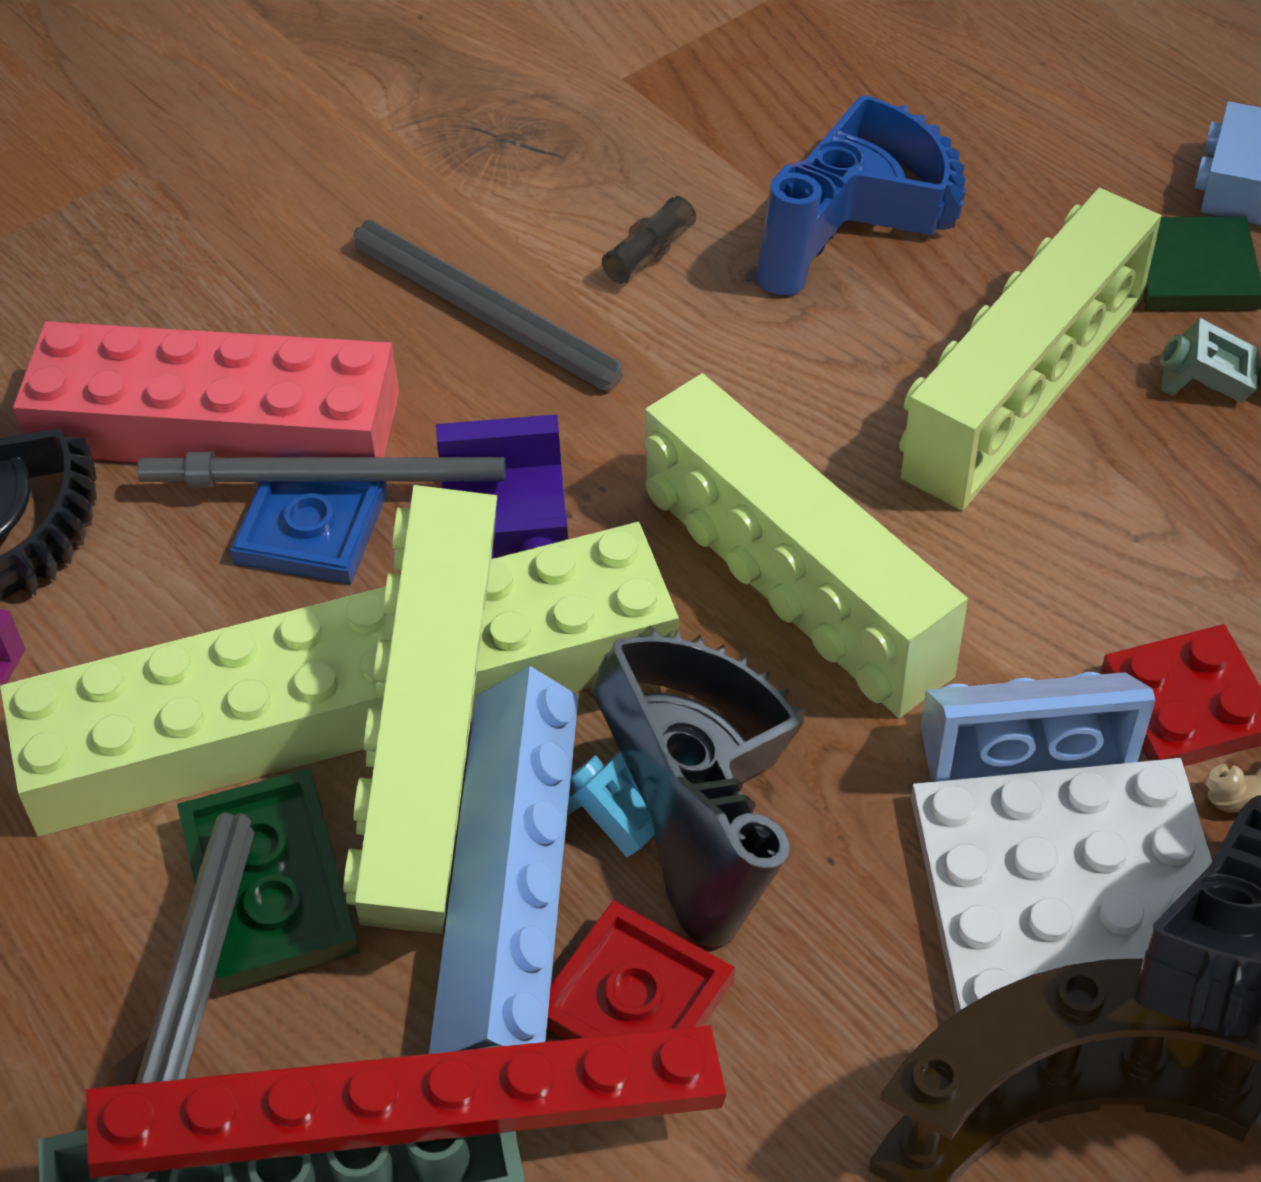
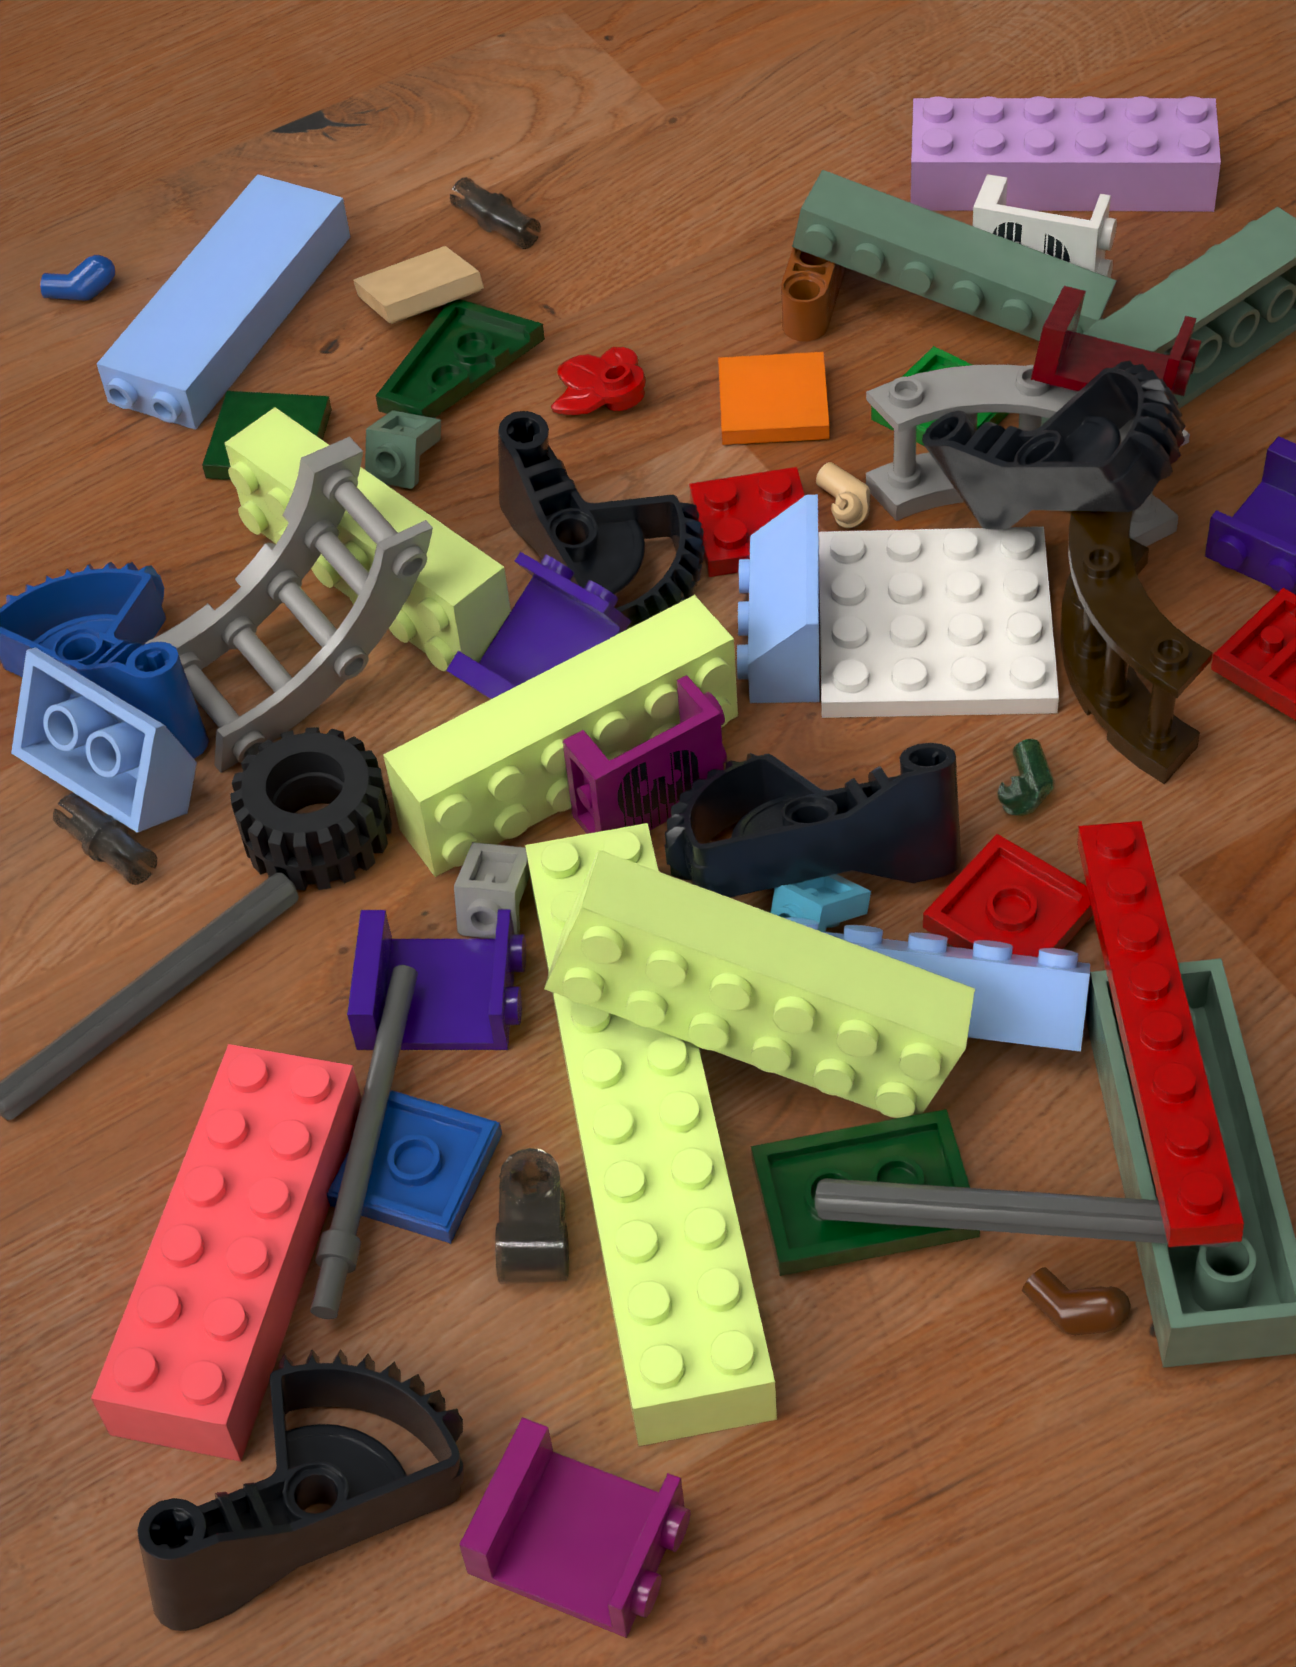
camera: 80 degrees left, 0 degrees up
none -> light blue slope [11,647,197,833]
none -> light grey fence [145,436,433,773]
none -> black tyre [230,727,392,891]
none -> dark purple panel [446,552,631,699]
none -> light grey bracket [454,842,530,939]
none -> clear smoke piece [495,1148,569,1284]
none -> black arm [498,411,705,630]
none -> magenta panel [562,675,727,834]
none -> clear green arm [997,739,1055,816]

